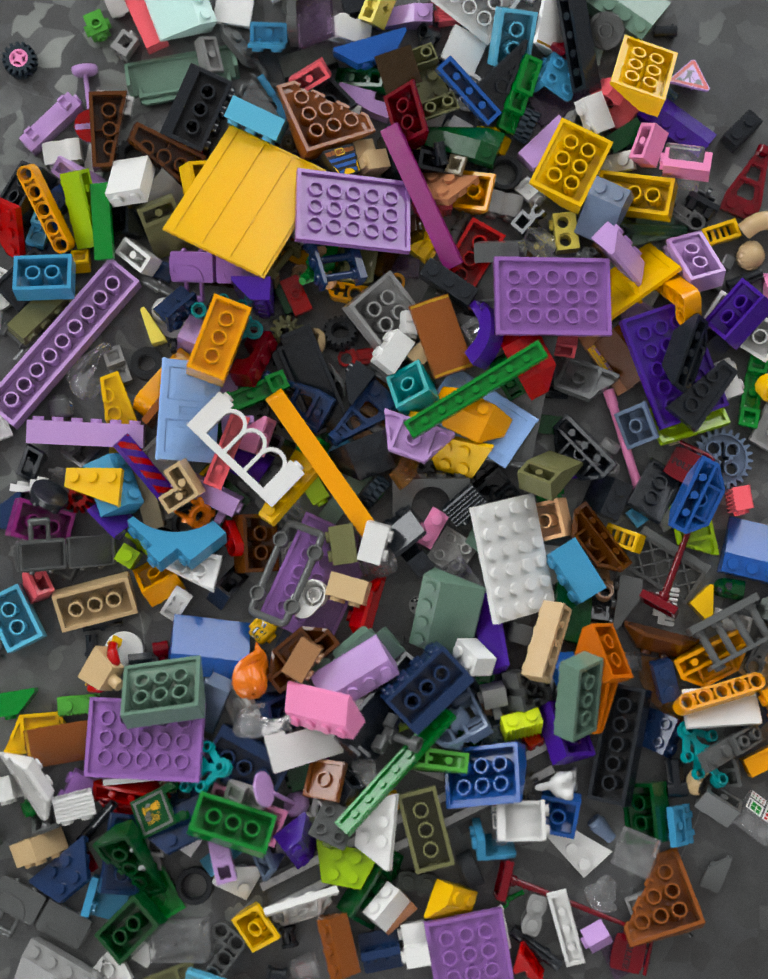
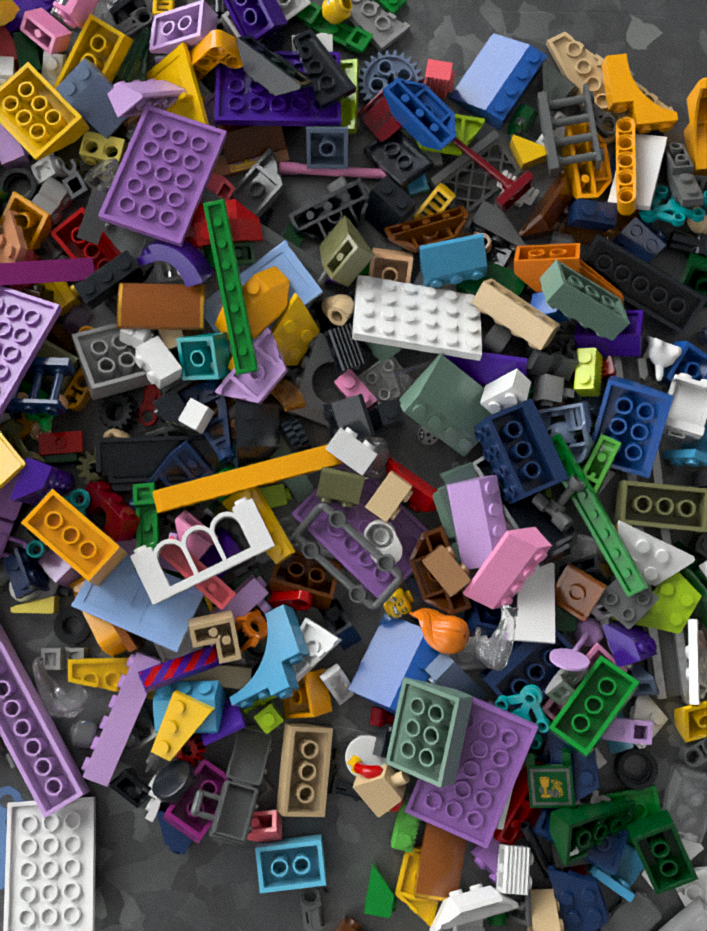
camera: 70 degrees left, 0 degrees up
none -> white panel [178,398,215,434]
none -> tan cylinder [321,294,354,326]

